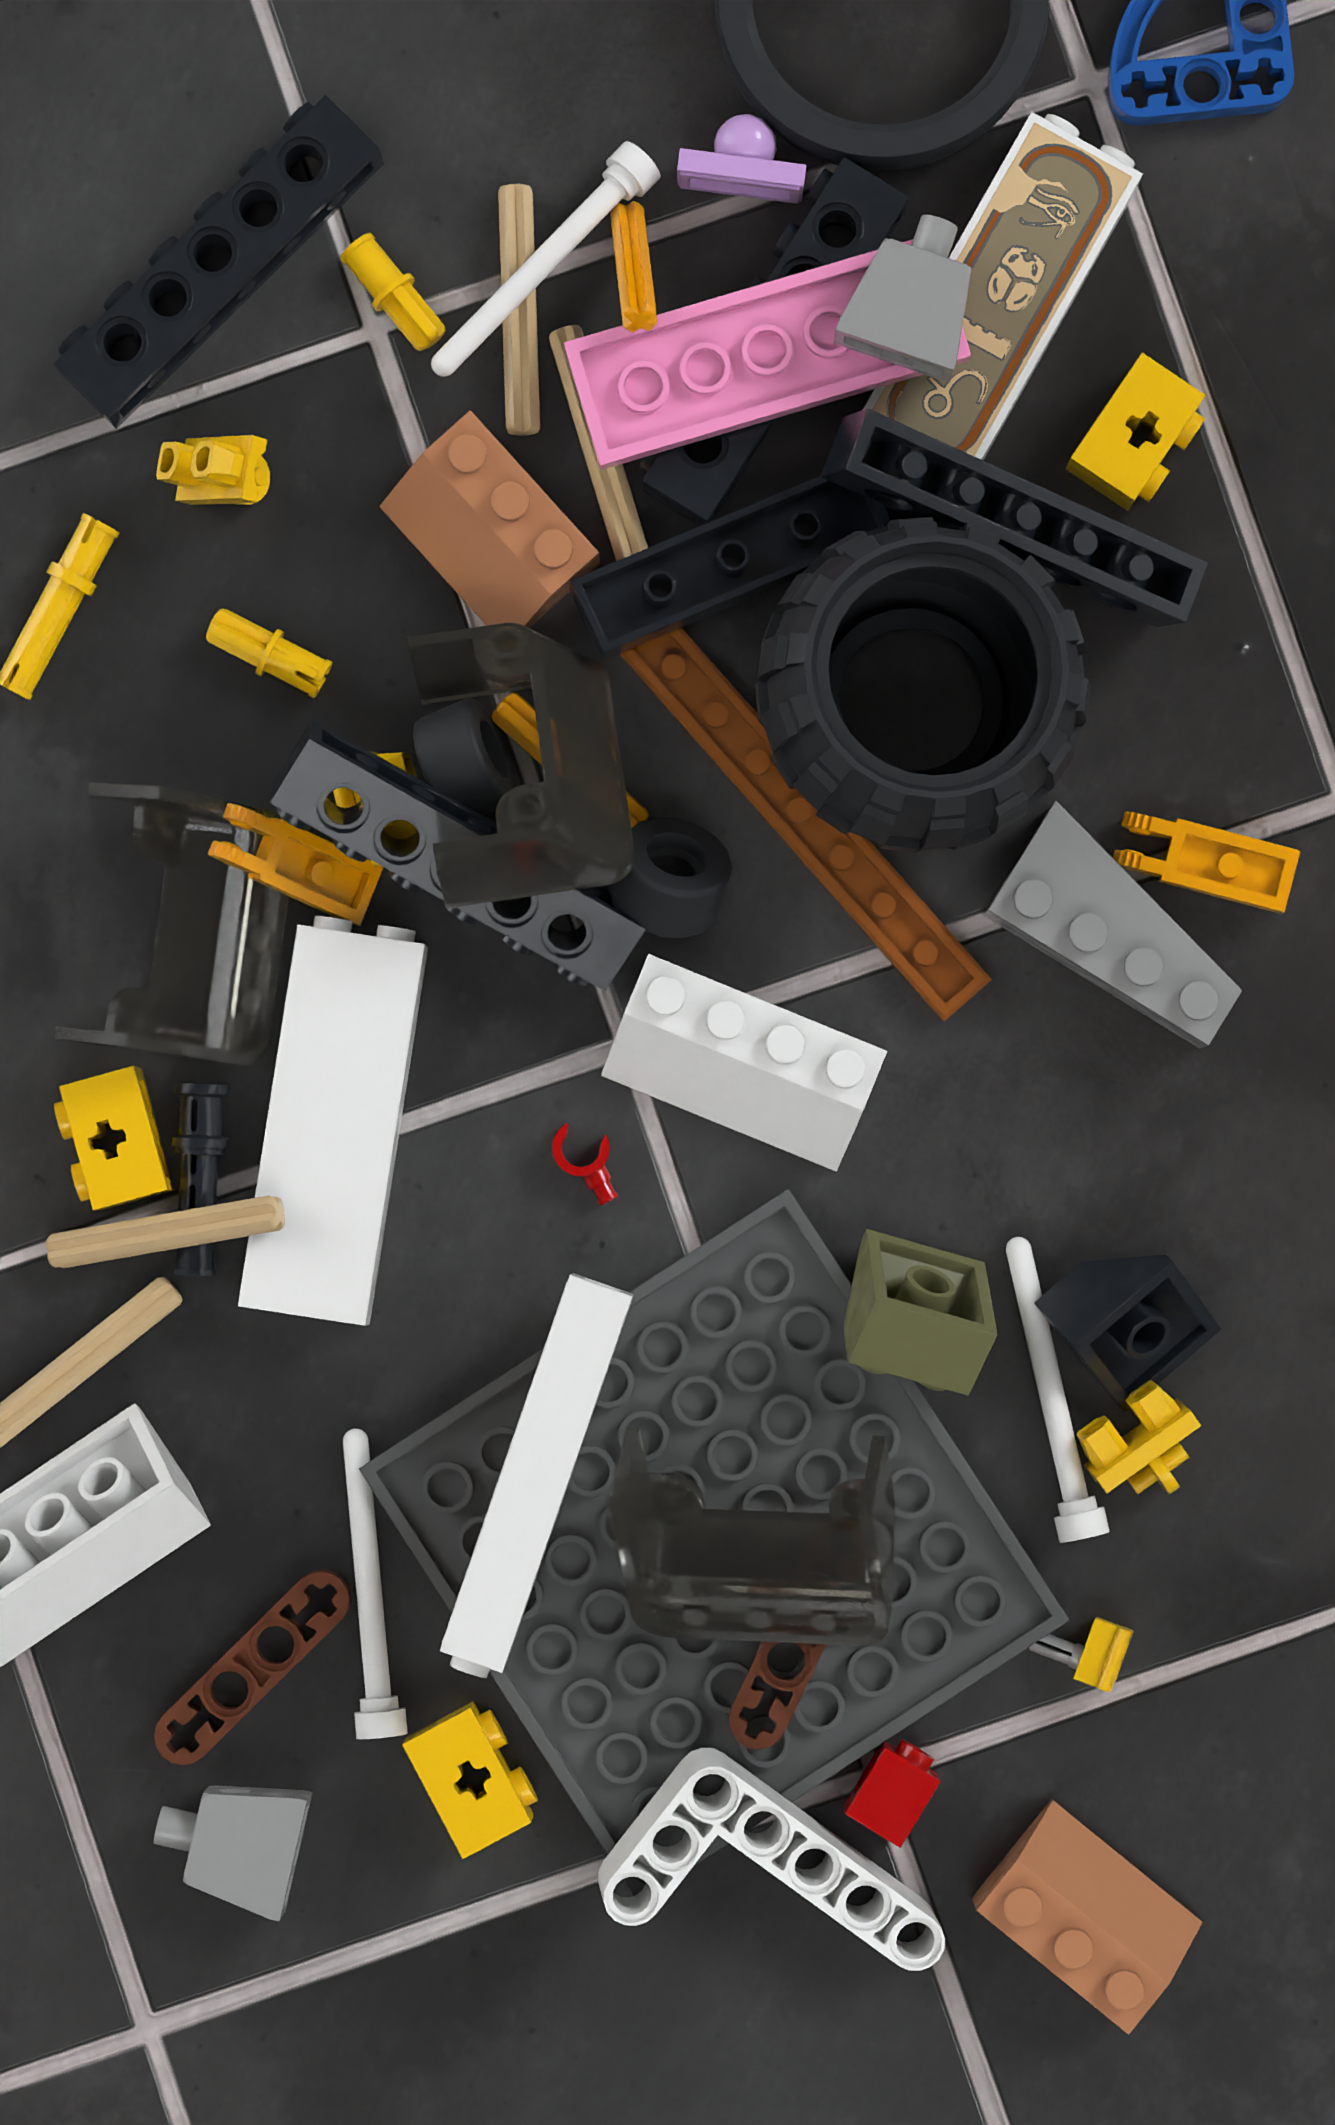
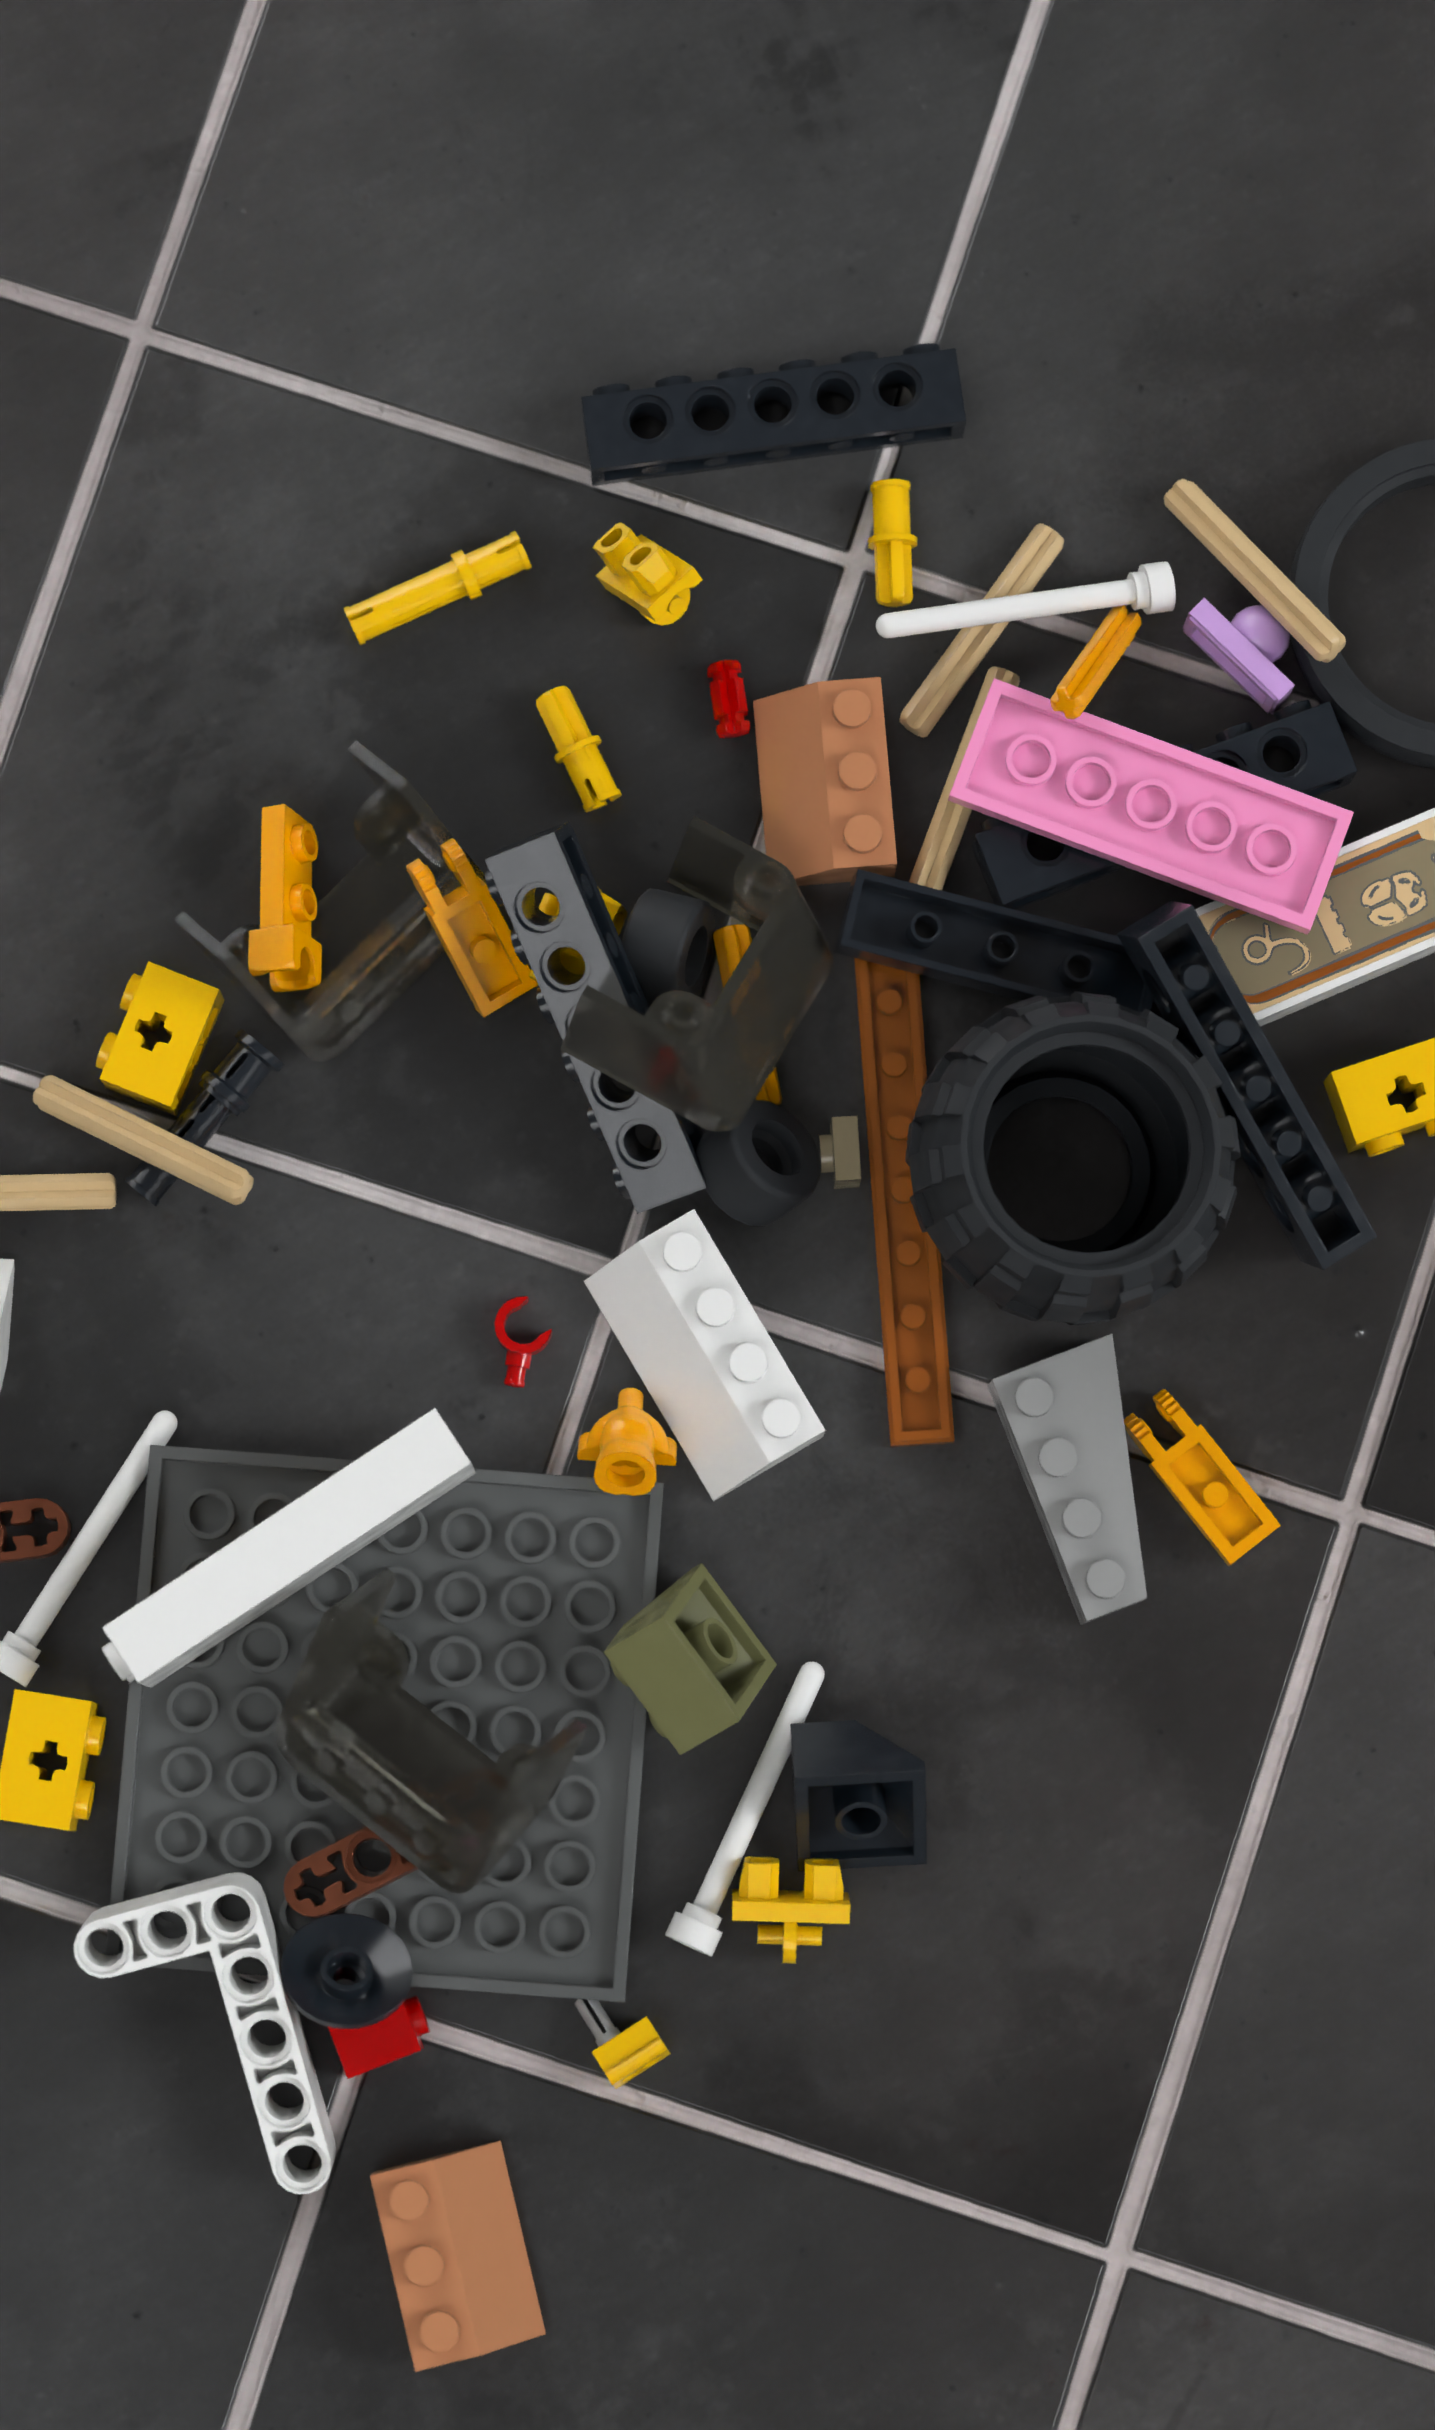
camera: 25 degrees right, 5 degrees down
white brick [238,916,428,1326] -> none
light grey torso [834,215,972,383] -> none
none -> light orange plate [248,804,322,992]
none -> black dish [281,1913,412,2029]
none -> light orange piece [577,1388,677,1496]
none -> red piece [707,660,750,738]
none -> dark tan plate [819,1116,861,1189]
none -> tan axle [1164,479,1346,663]

